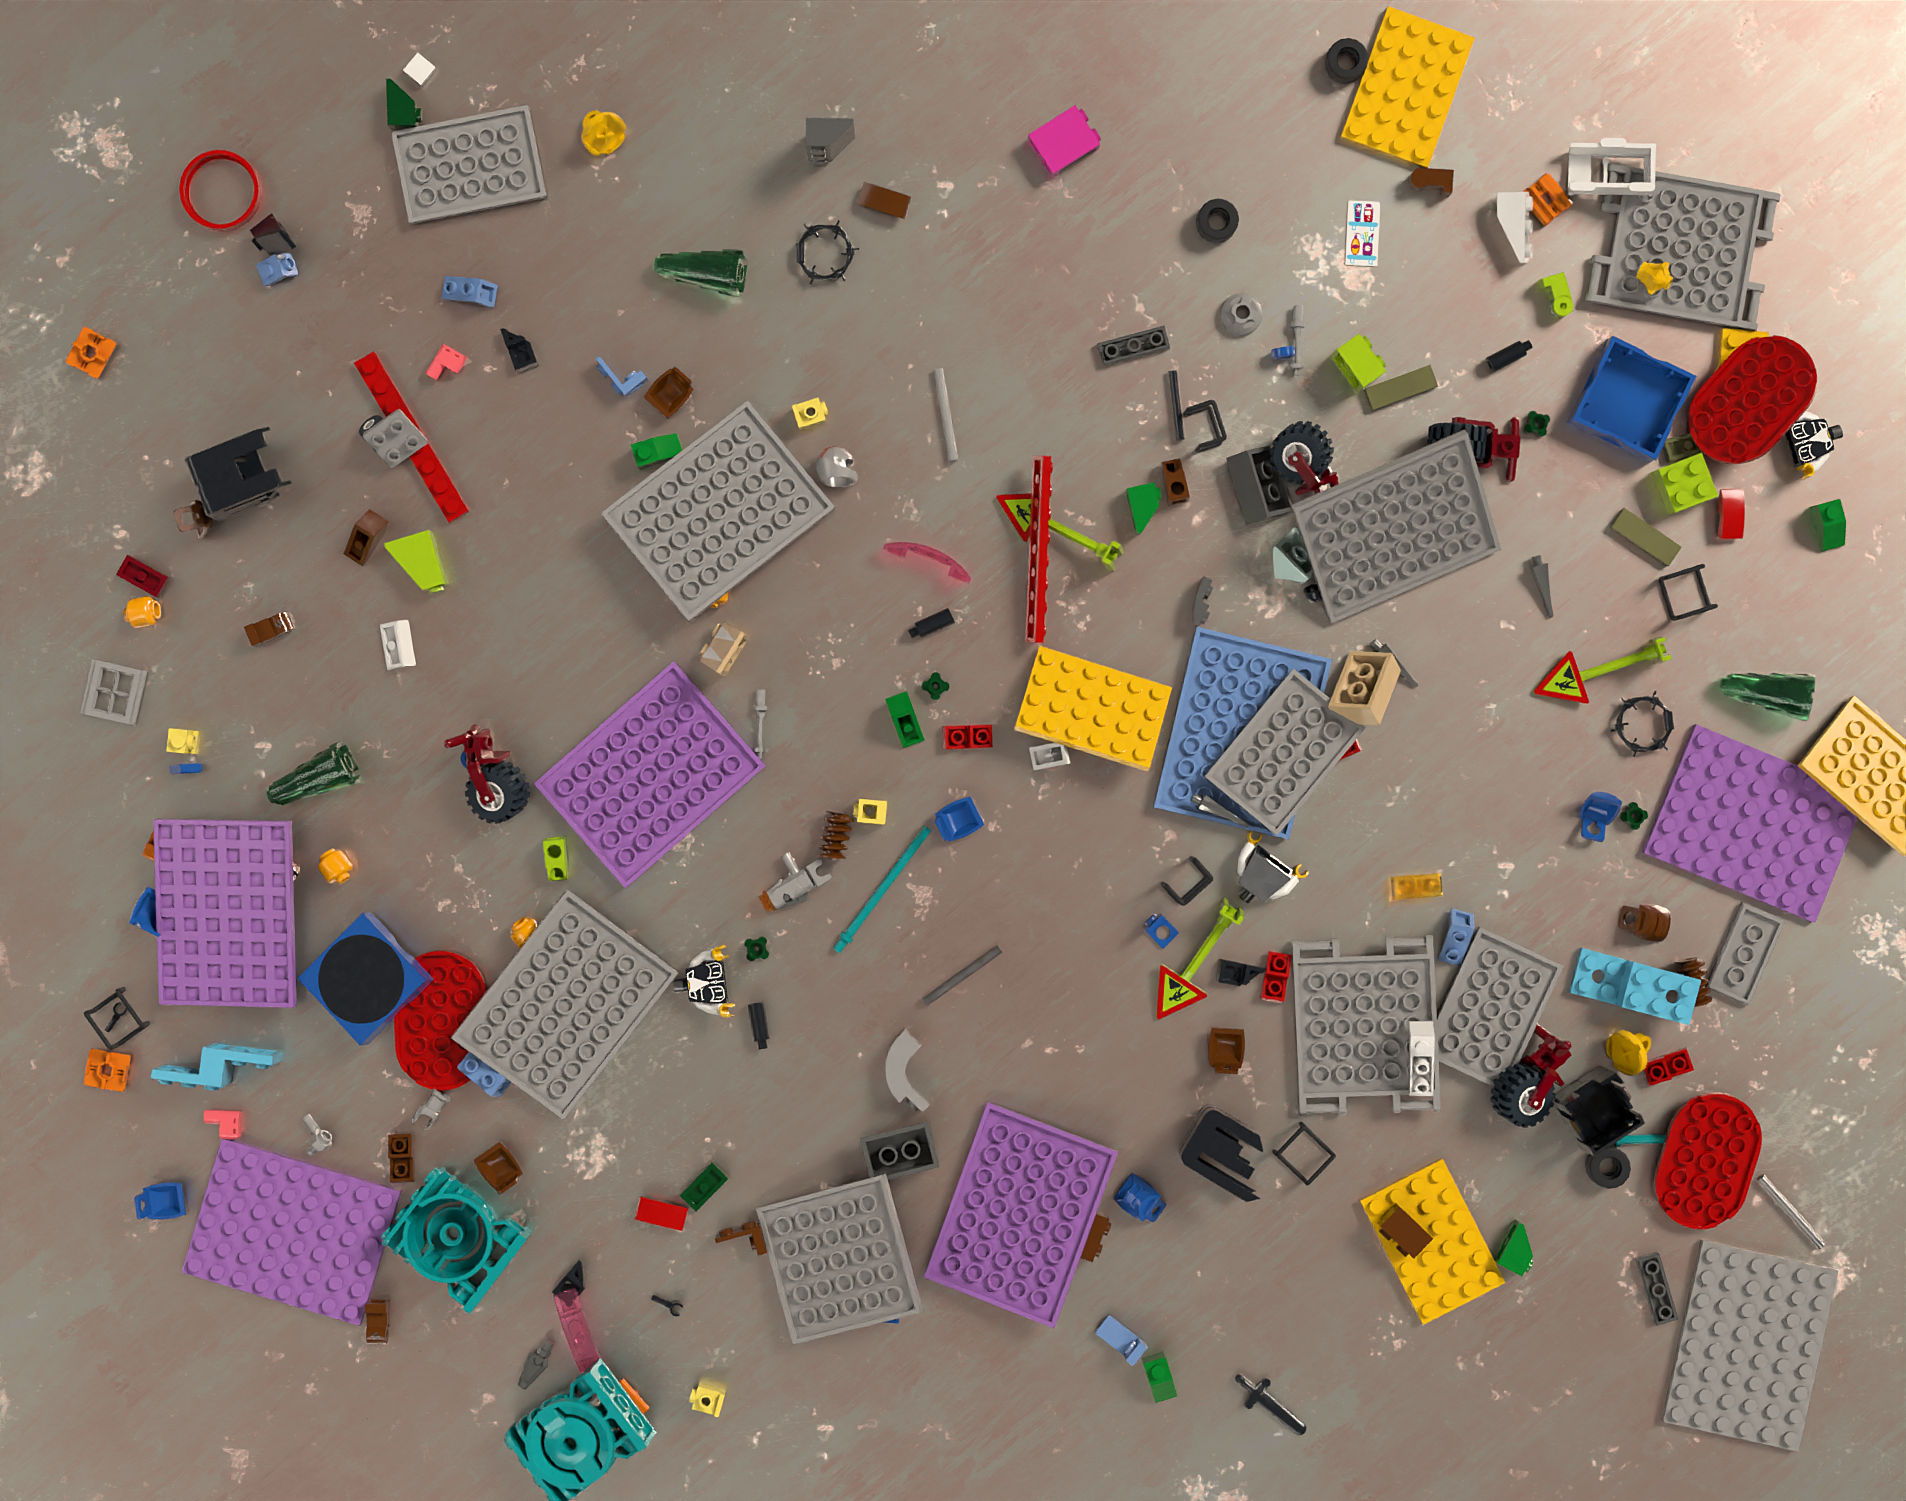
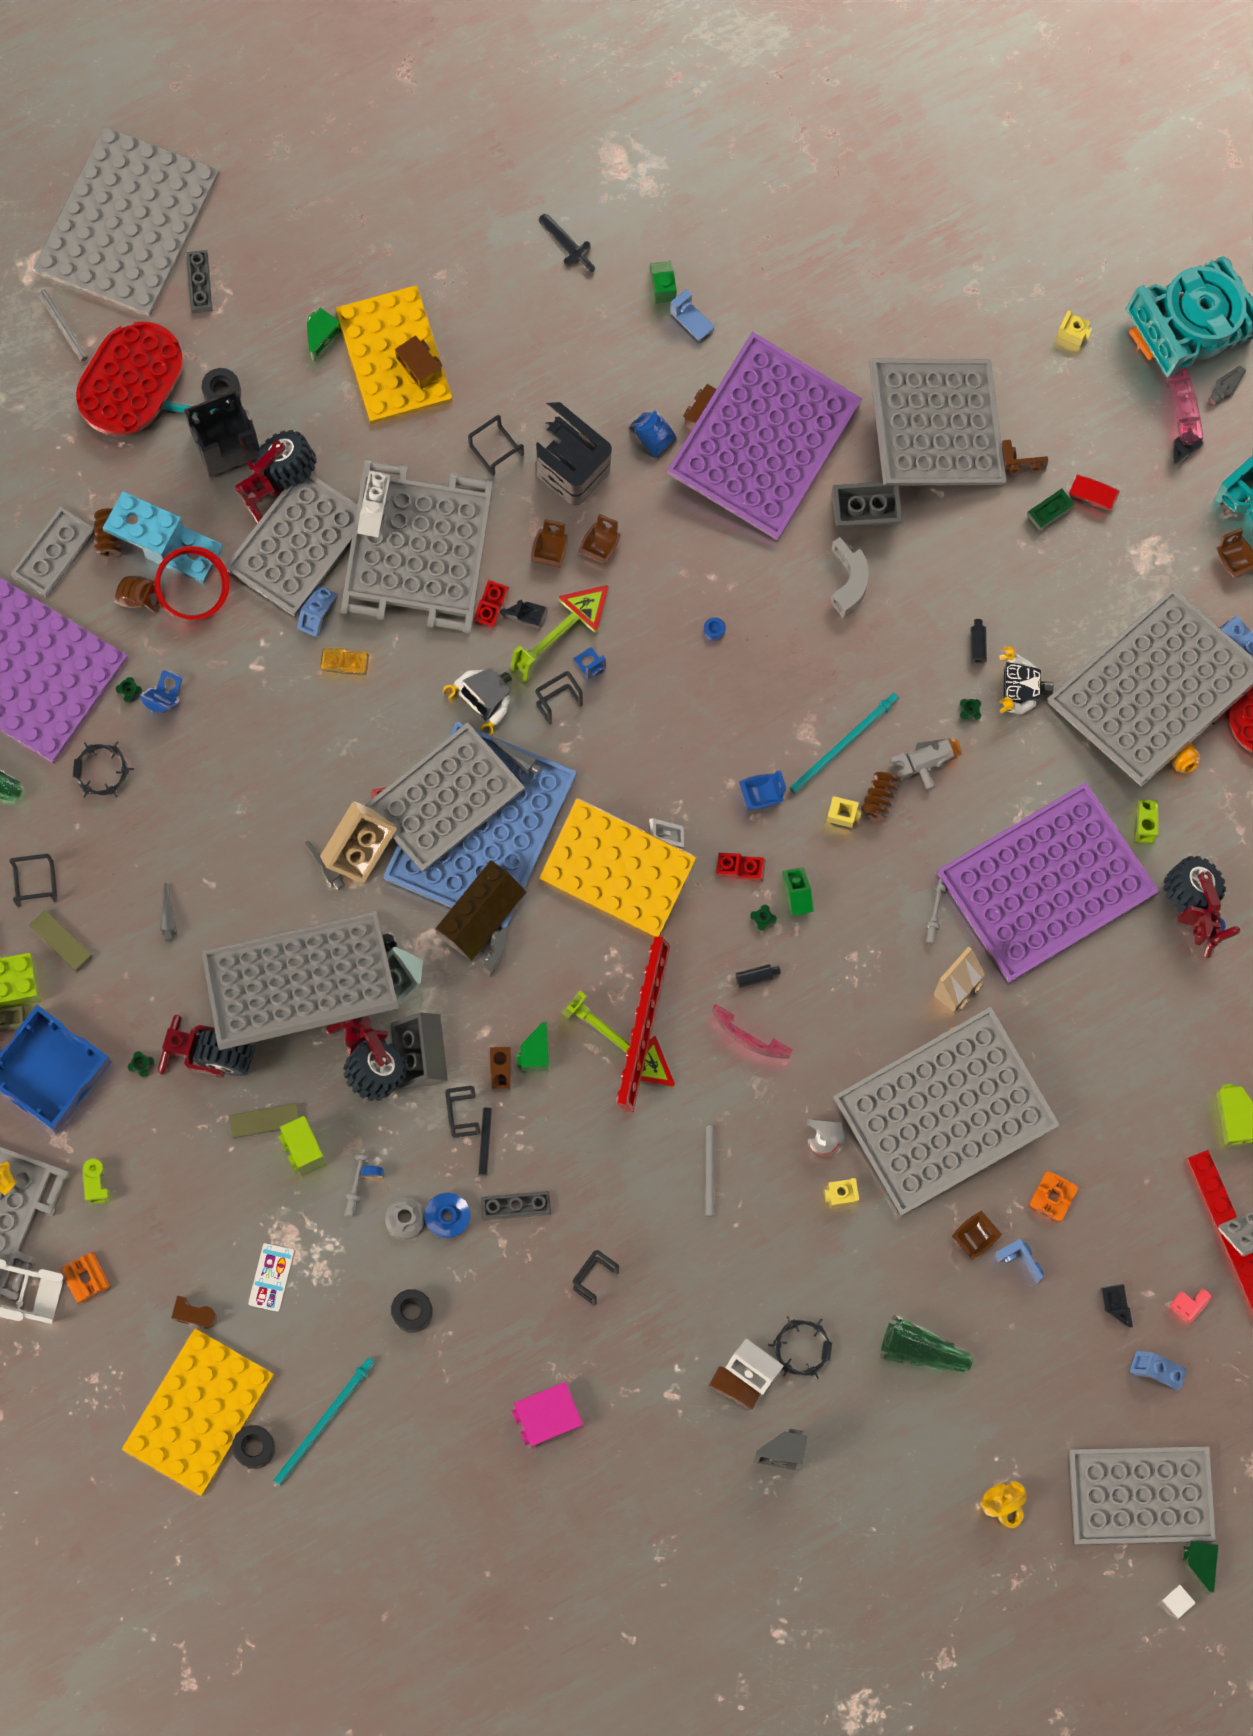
camera: 170 degrees left, 15 degrees down
green slope [630,433,682,470] -> none
black hand [651,1295,683,1317] -> none
flat silver bar [922,945,1003,1006] -> none
black cylinder [1486,340,1533,373] -> none
white slope [1497,192,1533,263] -> none
piece [1533,637,1672,704] -> none
yellow tile [1606,1030,1651,1076] -> none
red slope [1644,1047,1694,1086] -> none
none -> red piece [154,546,230,622]
none -> teal bar [273,1357,375,1486]
none -> blue dish [424,1193,470,1238]
none -> dark brown slope [435,860,527,962]
none -> black piece [573,1250,619,1305]
none -> reddish brown piece [578,514,621,564]
none -> blue tile [704,617,726,641]
none -> white brick [725,1339,784,1395]
none -> orange piece [1029,1171,1079,1222]

